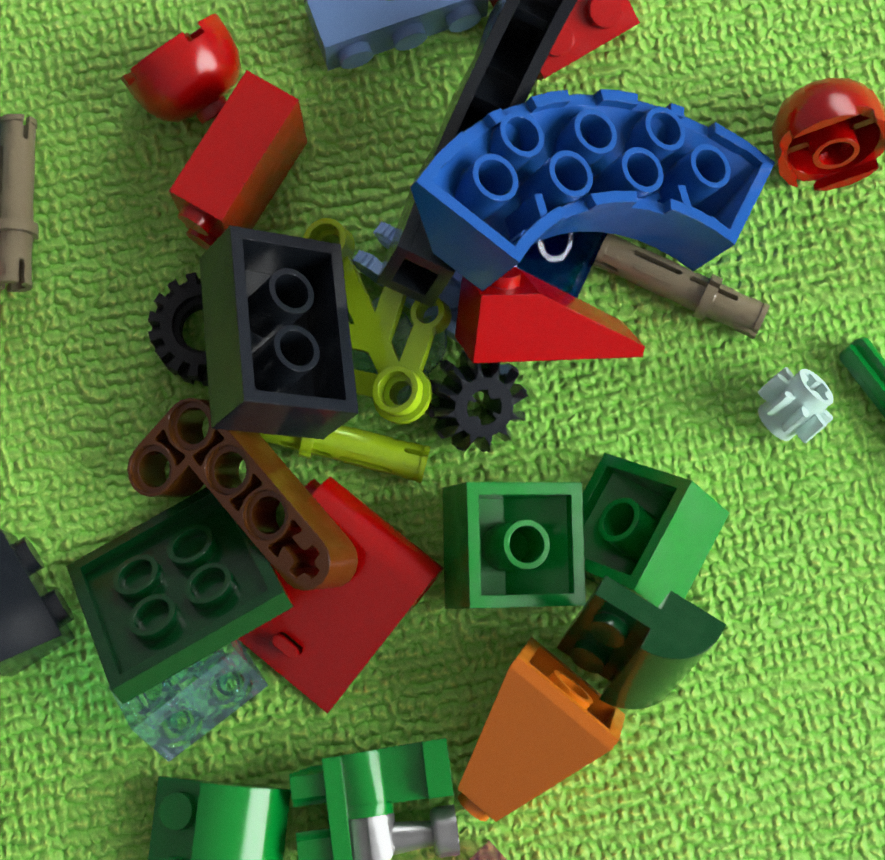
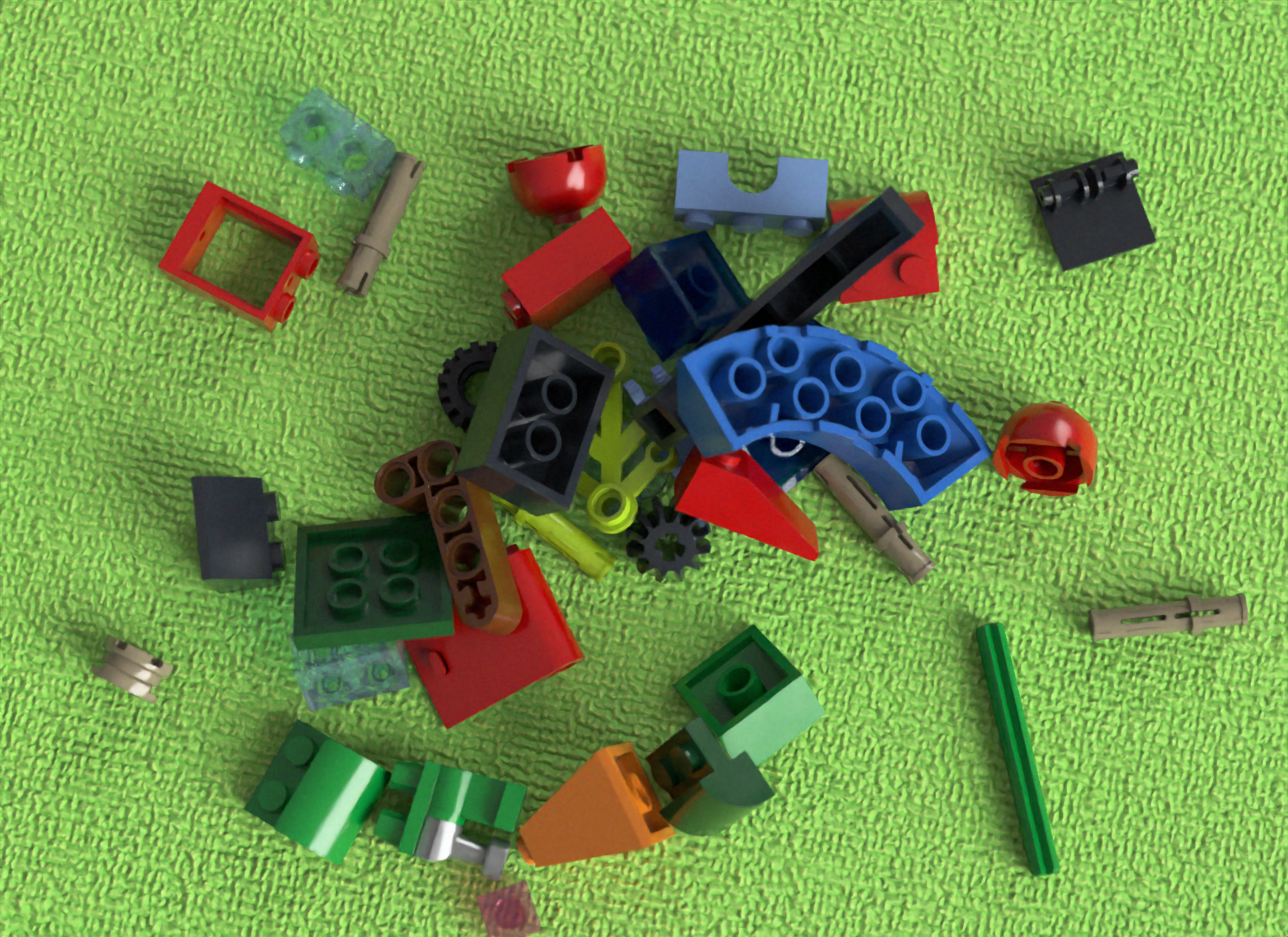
camera: 25 degrees right, 0 degrees up
green slope [442,482,586,609] -> none
light aqua gear [758,367,833,443] -> none
none -> clear blue slope [610,230,749,363]

